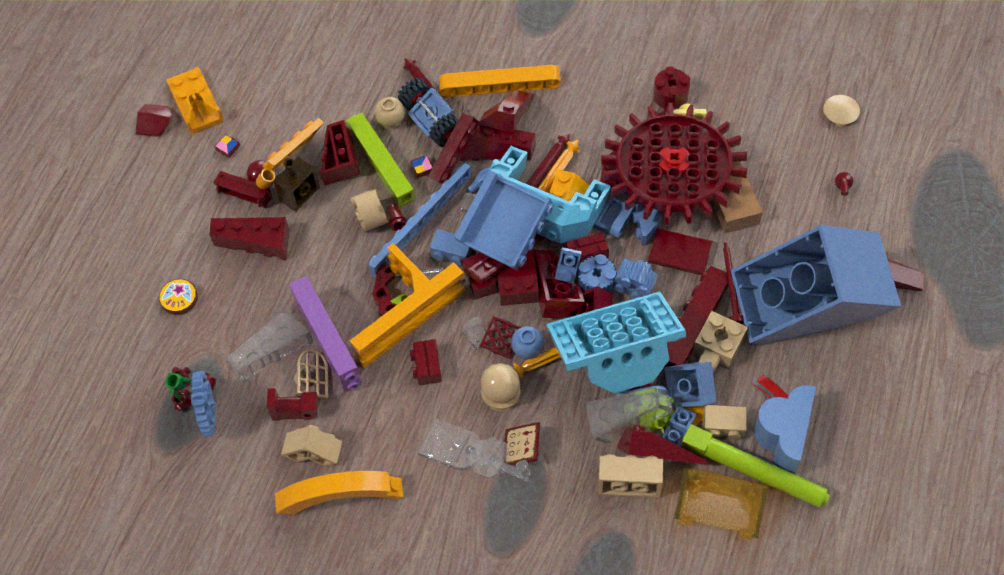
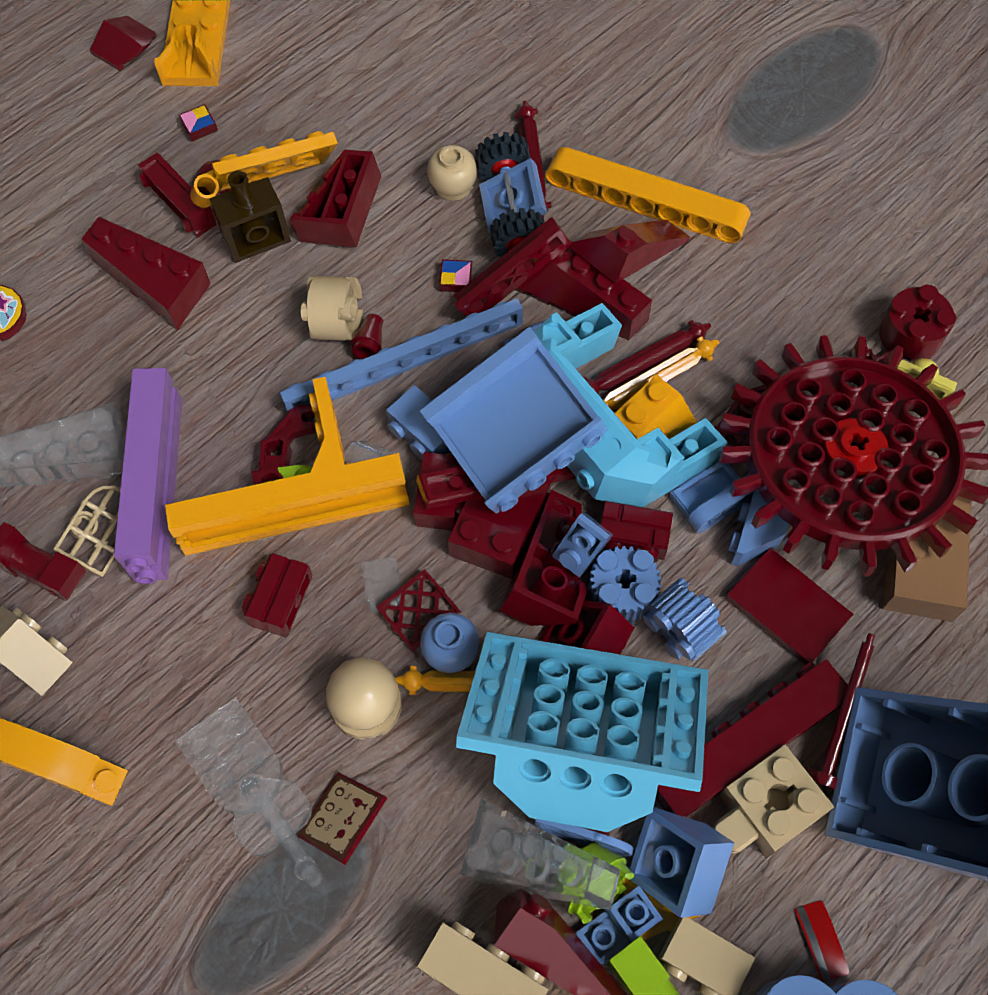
camera: 25 degrees right, 5 degrees up
lime brick [346,112,415,207] -> none

